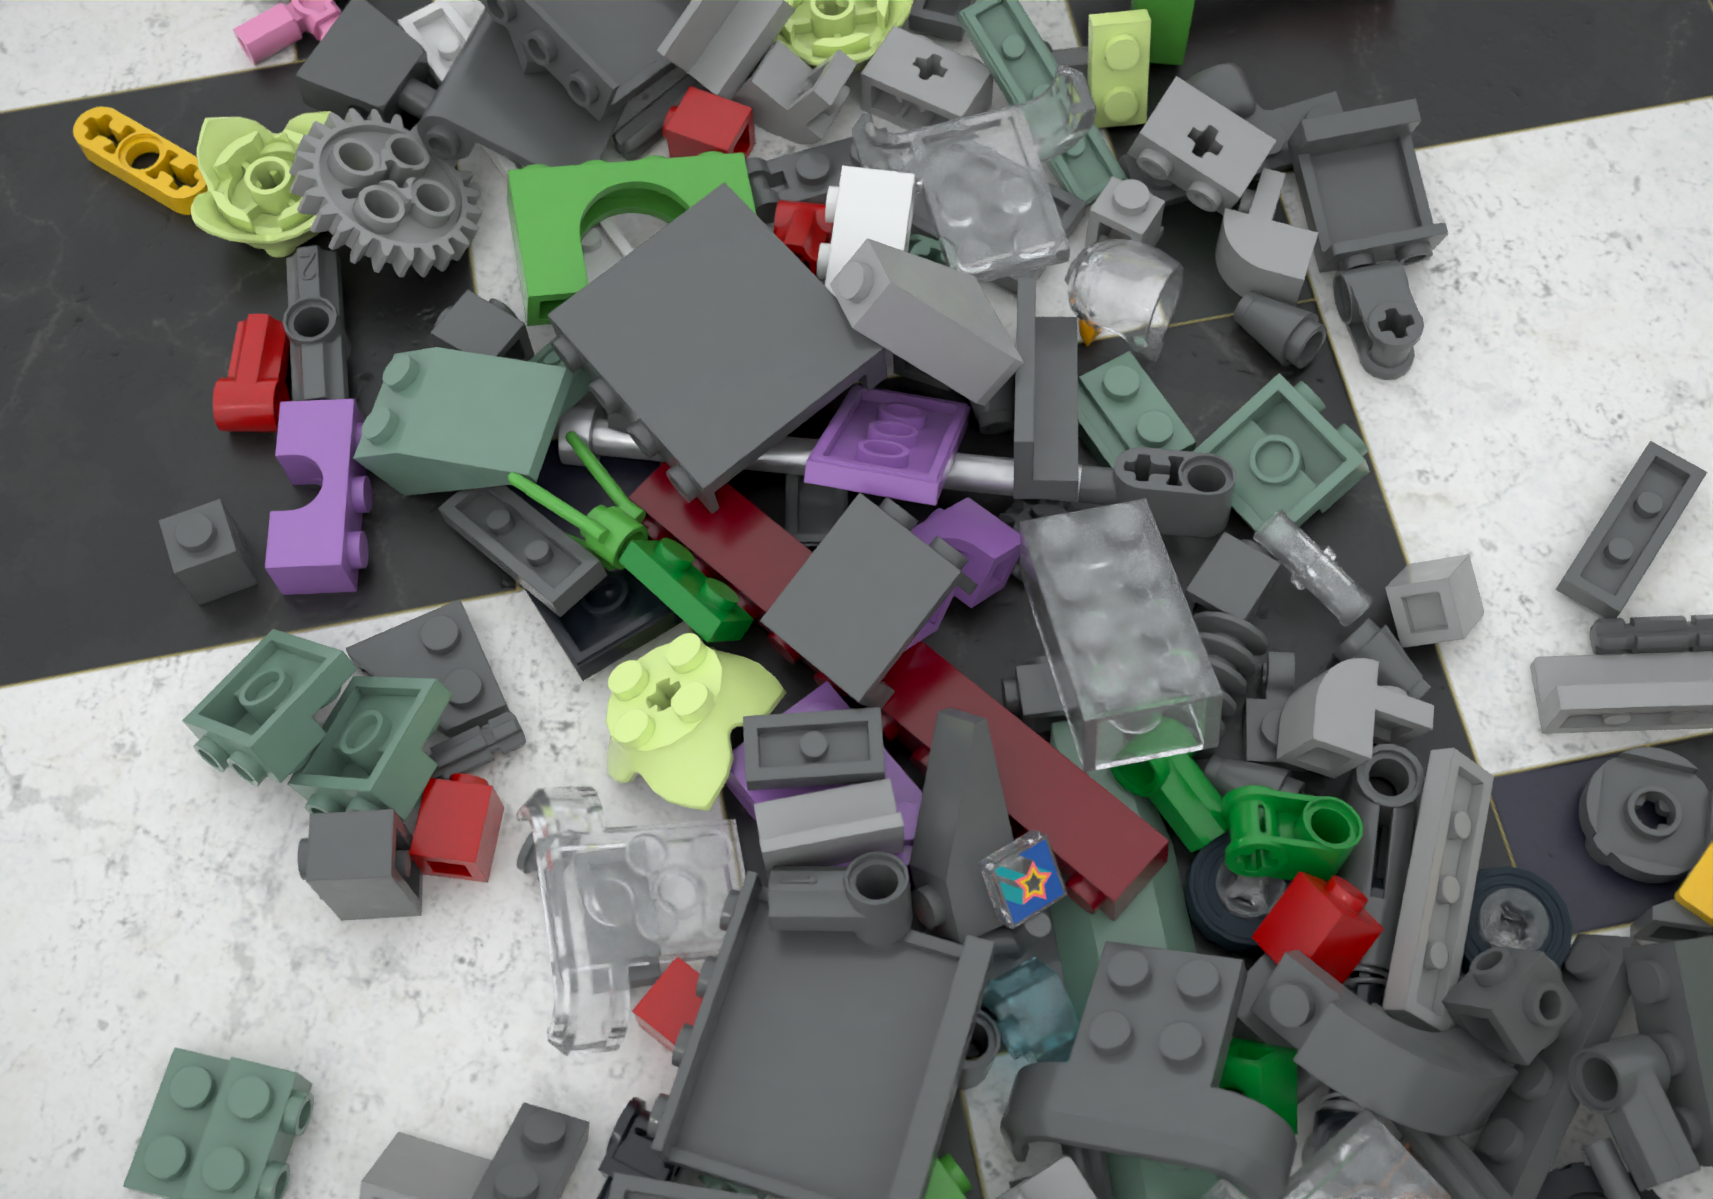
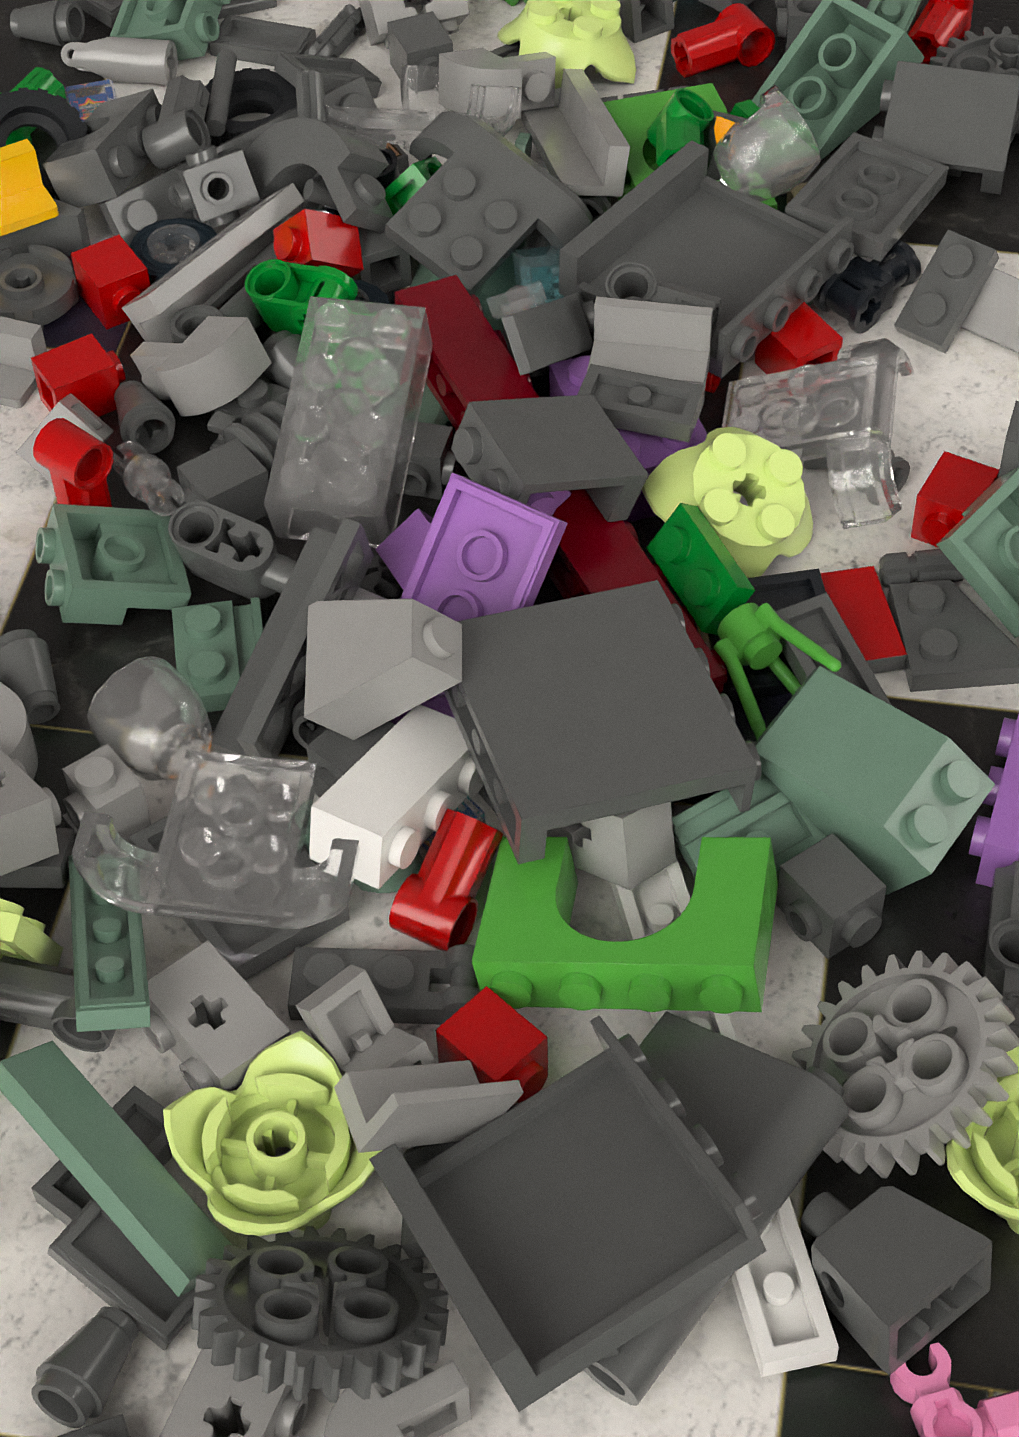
camera: 160 degrees left, 15 degrees down
none -> red brick [31,333,126,417]
none -> red piece [33,418,113,507]
none -> red brick [71,234,150,330]
none -> red tile [821,566,907,674]

